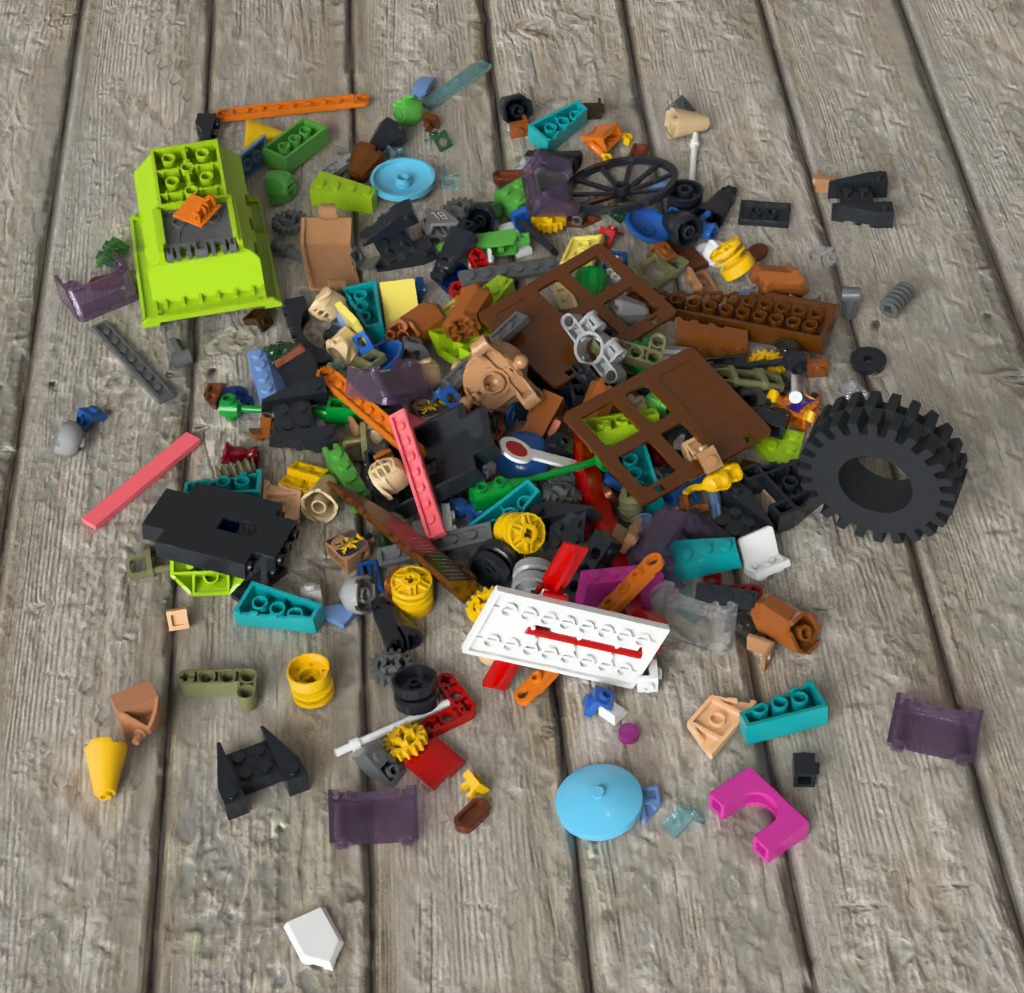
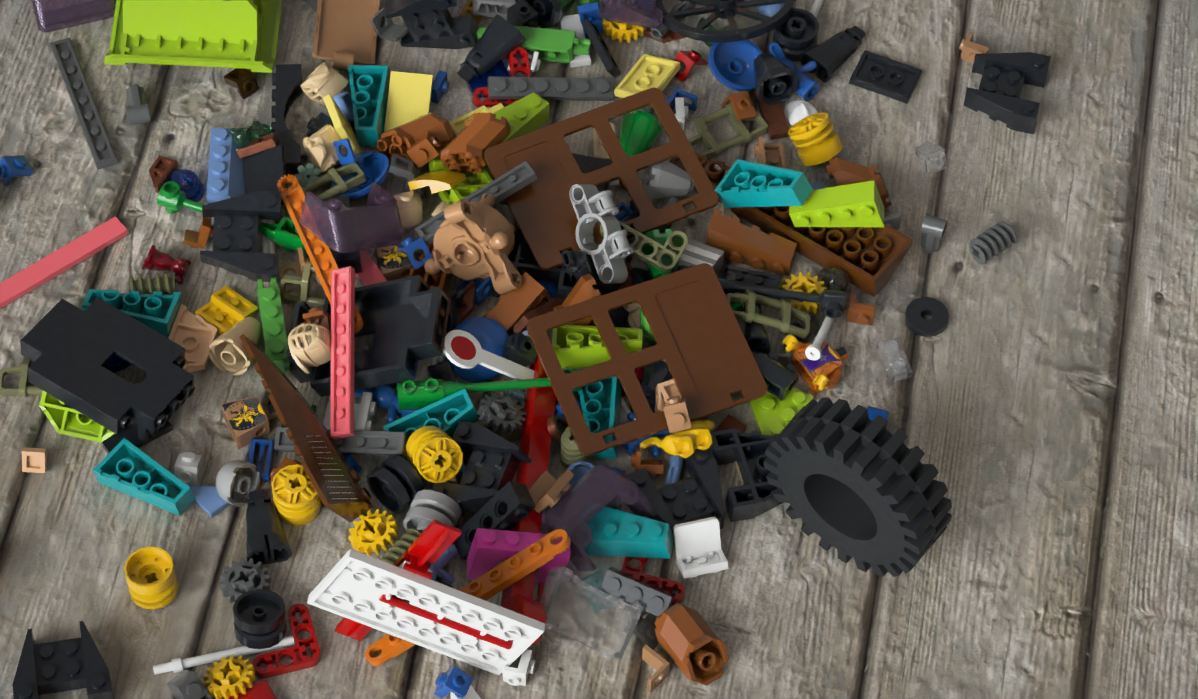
camera: 10 degrees right, 10 degrees up
olive beam [176,668,260,712] -> none
copper tile [746,243,768,262] -> none
none -> dark orange bracket [406,131,441,168]
none -> yellow slope [408,171,467,194]
none -> teal wedge [714,159,813,208]
none -> lime wedge [789,180,884,227]

